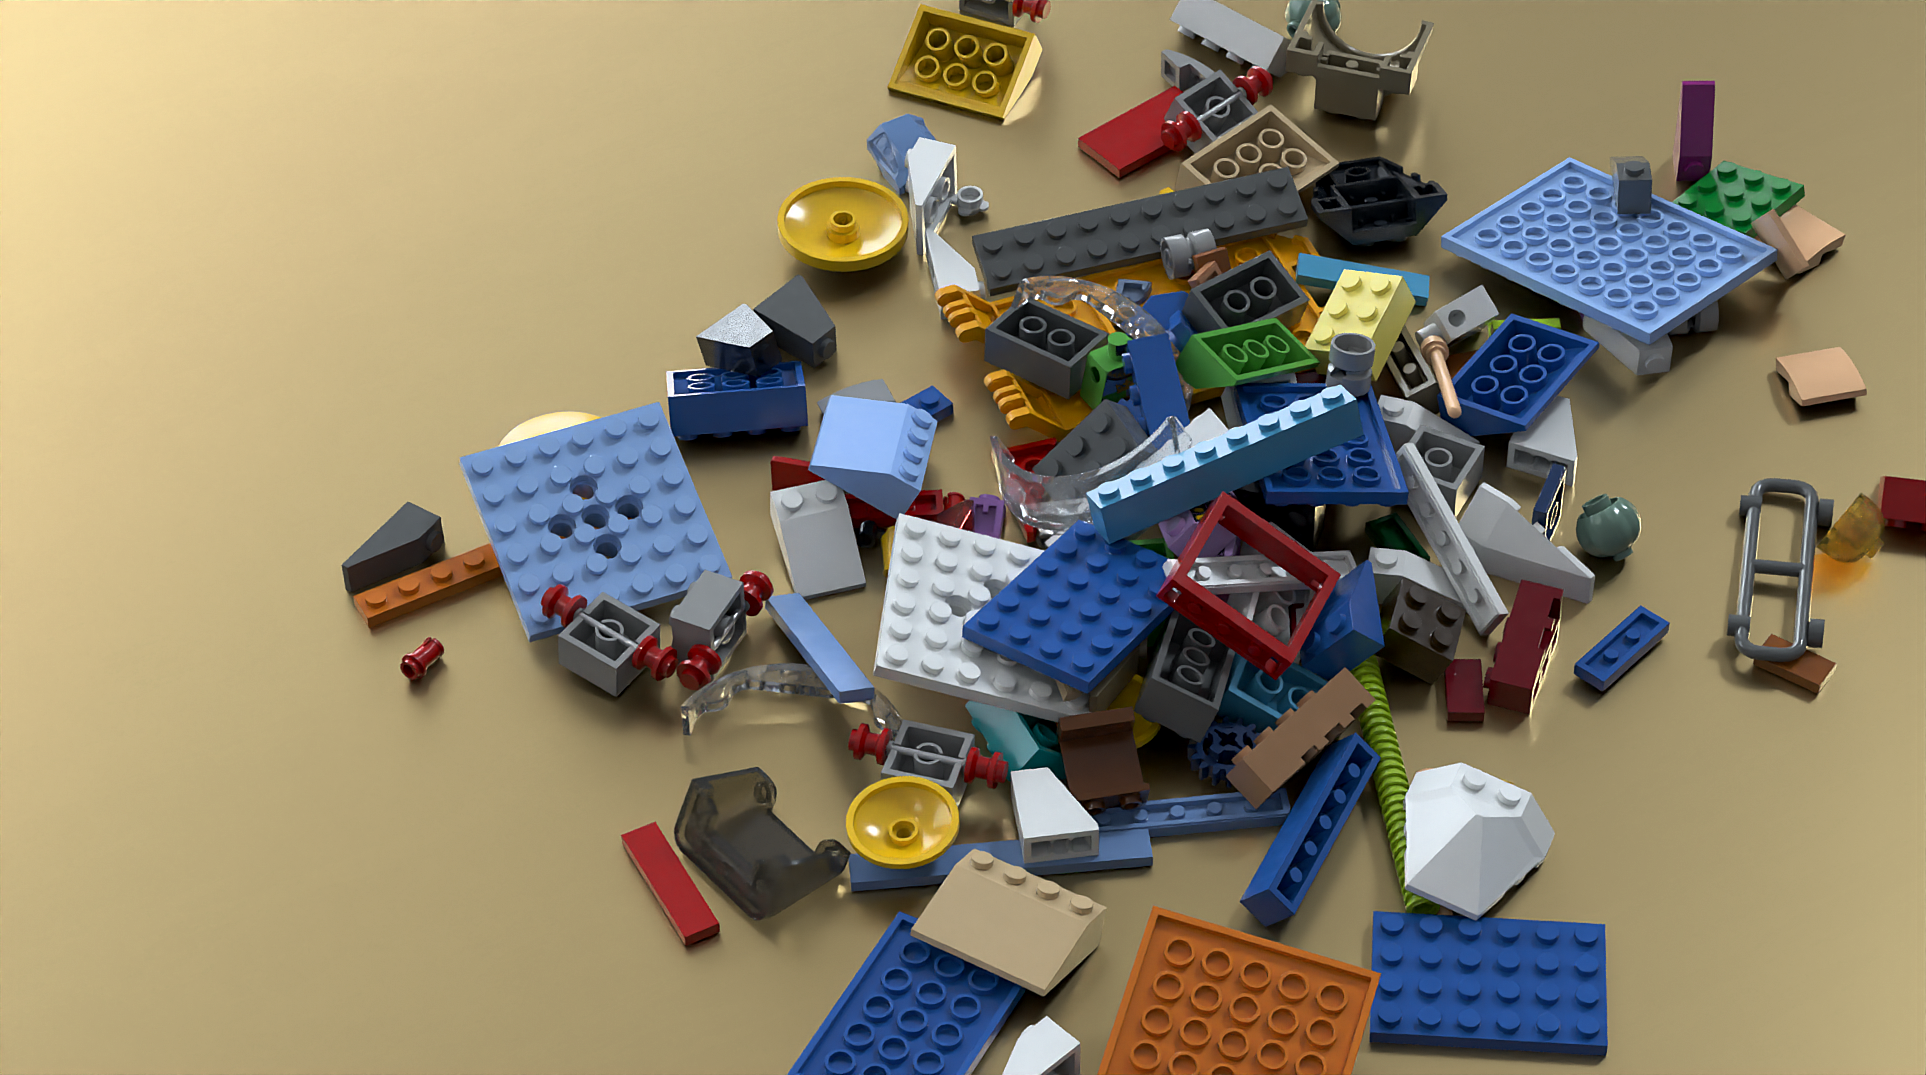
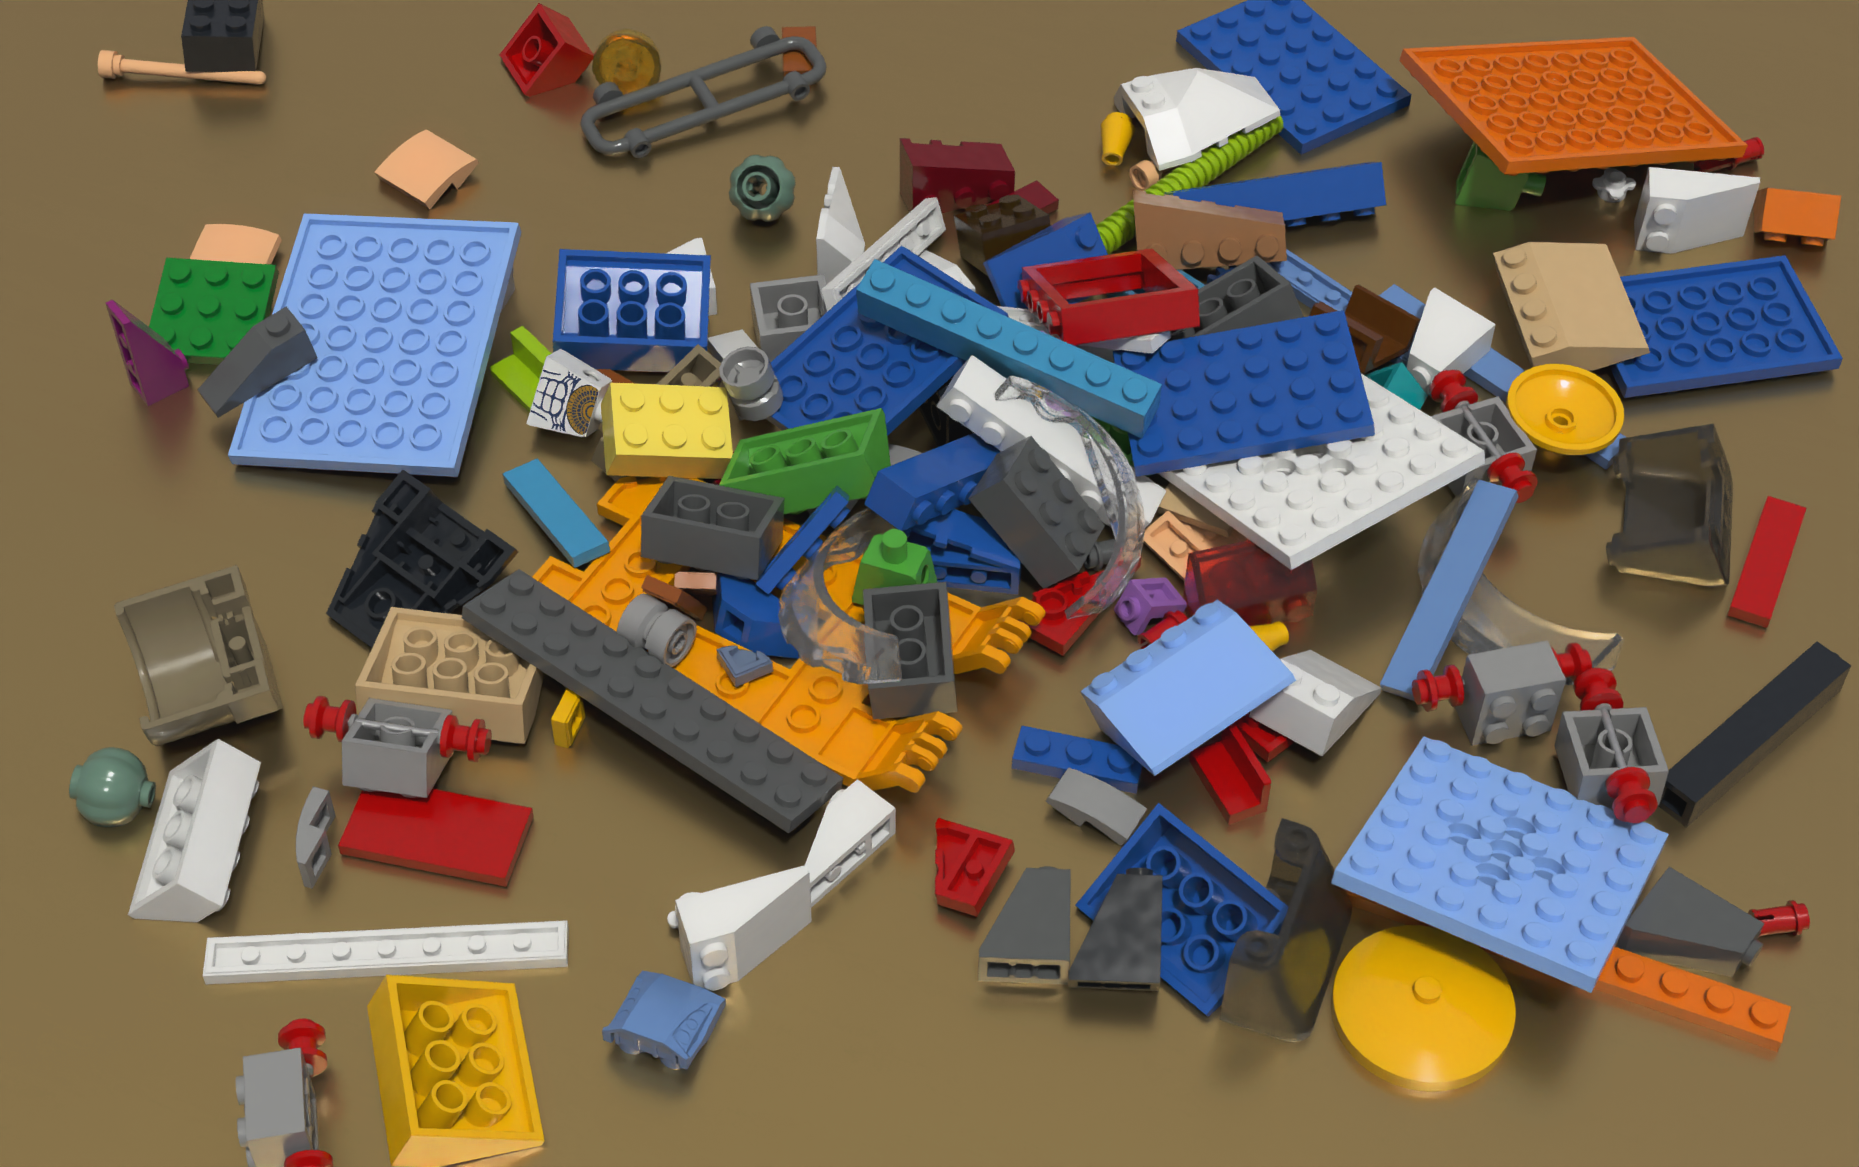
camera: 130 degrees left, 5 degrees up
dark grey slope [341,502,445,592] -> none
yellow dish [777,177,909,272] -> none
light nougat piece [1420,335,1462,418] -> none
dark blue tile [1532,463,1566,541] -> none
blue plate [1574,605,1670,692] -> none
light nougat slope [1751,208,1810,280] -> none
none -> white tile [203,920,569,985]
none -> red wing [935,818,1015,917]
none -> clear smoke windscreen [1220,818,1352,1043]
none -> dark grey slope [1616,867,1765,977]
none -> black brick [1658,641,1851,828]

